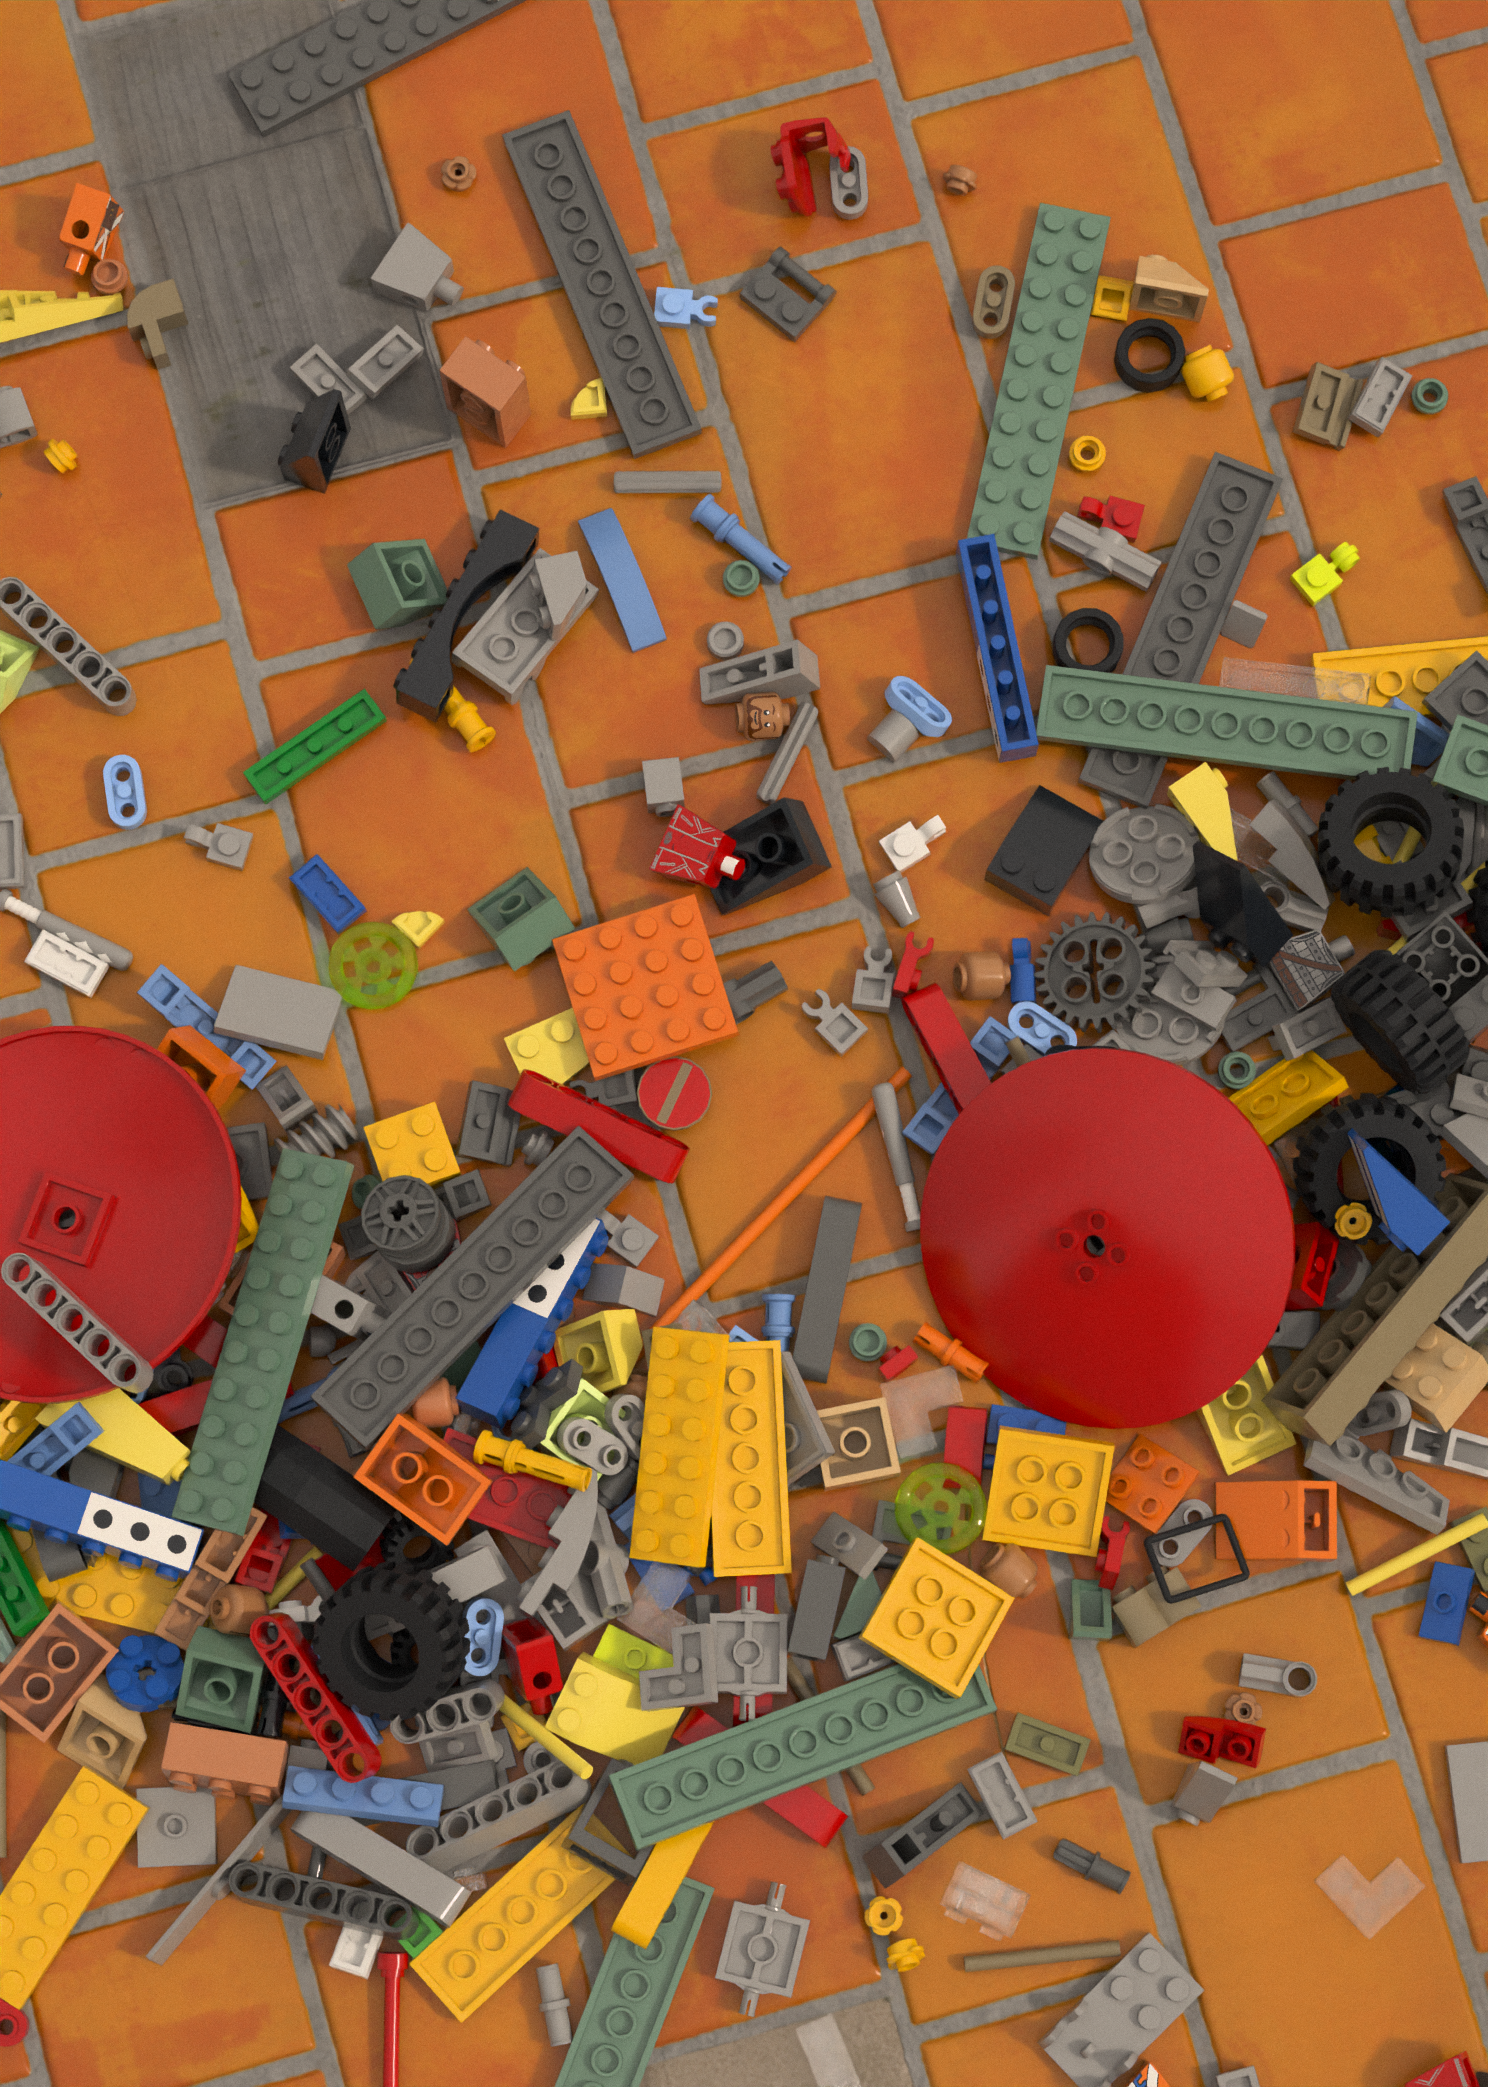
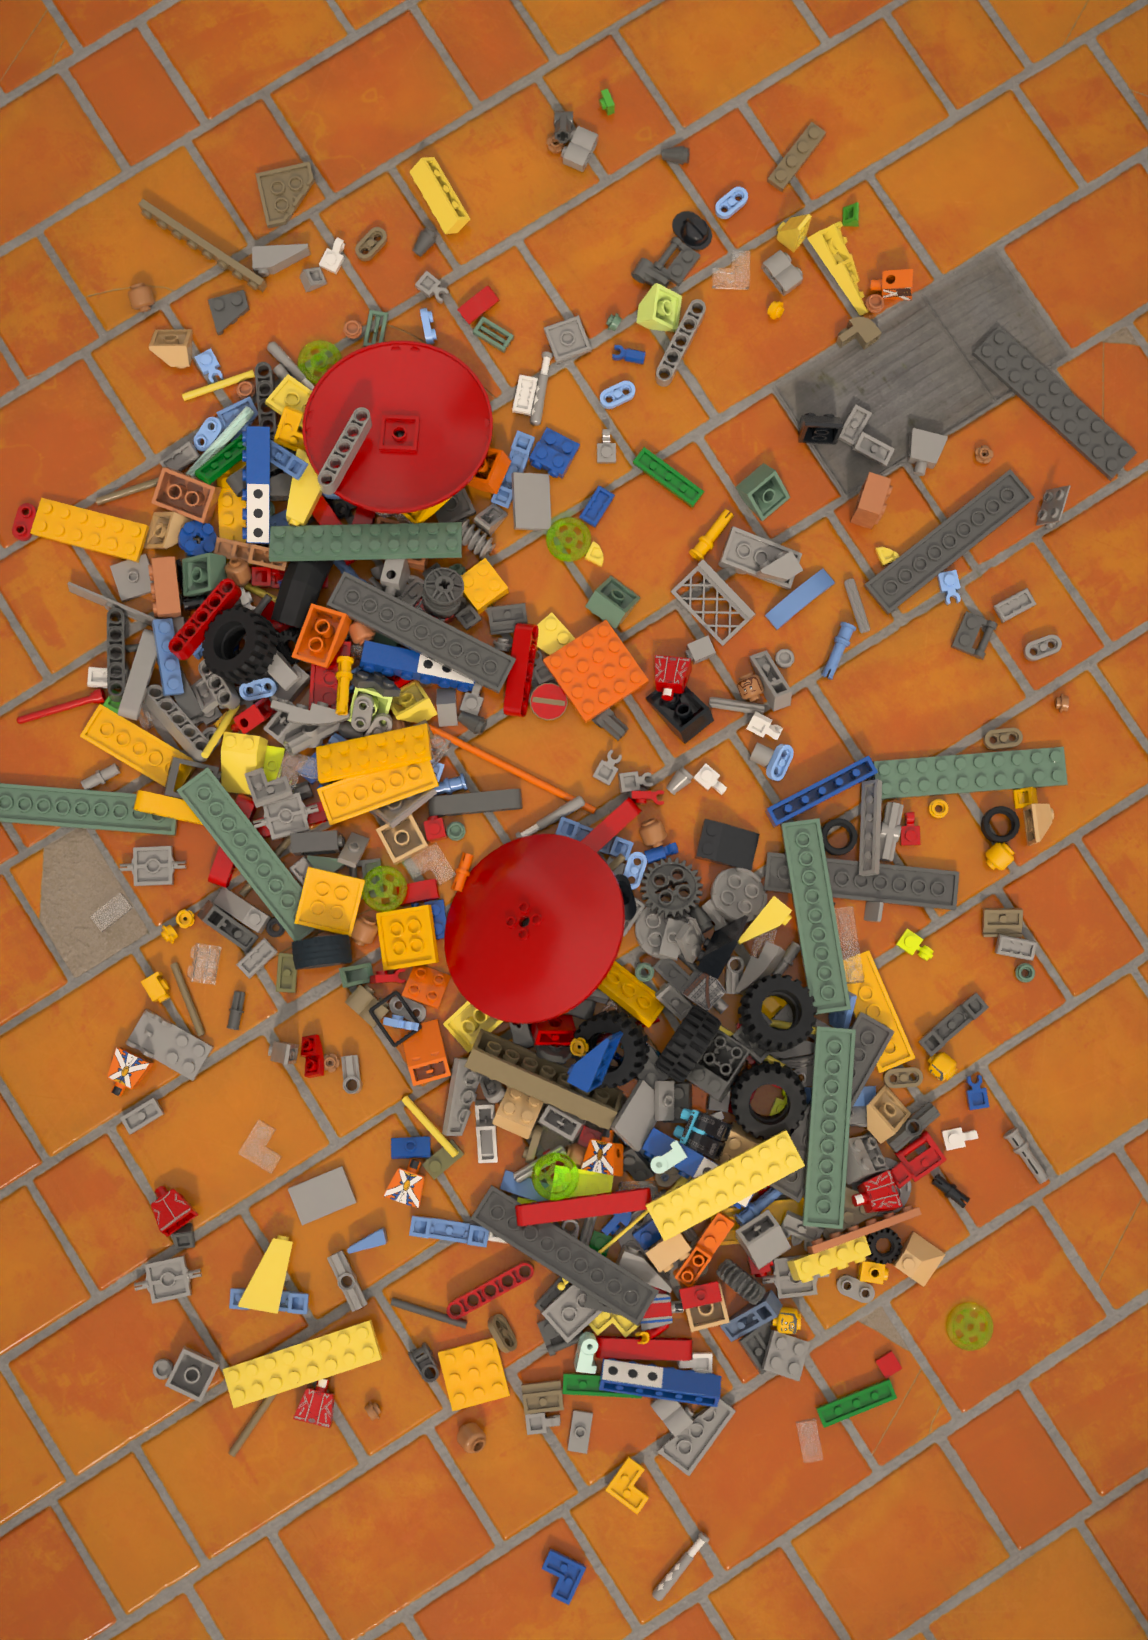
camera: 75 degrees right, 5 degrees up
black arch [393,509,539,723] -> none
sand green plate [723,560,760,597] -> none
red piece [770,117,851,217] -> none
red plate [878,1345,918,1384] -> none
none -> yellow brick [141,972,170,1003]
none -> light grey slope [213,887,272,934]
none -> black plate [266,918,285,937]
none -> black wheel [292,935,352,970]
none -> light blue plate [383,1014,419,1031]
none -> red brick [423,815,448,842]
none -> dark grey cone [458,711,487,735]
none -> blue plate [529,428,580,479]
none -> blue bar [612,345,646,365]
none -> light grey fence [670,560,756,646]
none -> white plate [746,711,783,740]
none -> light grey plate [859,779,882,876]
none -> light grey plate [993,588,1036,623]
none -> light grey hinge [1036,485,1070,529]

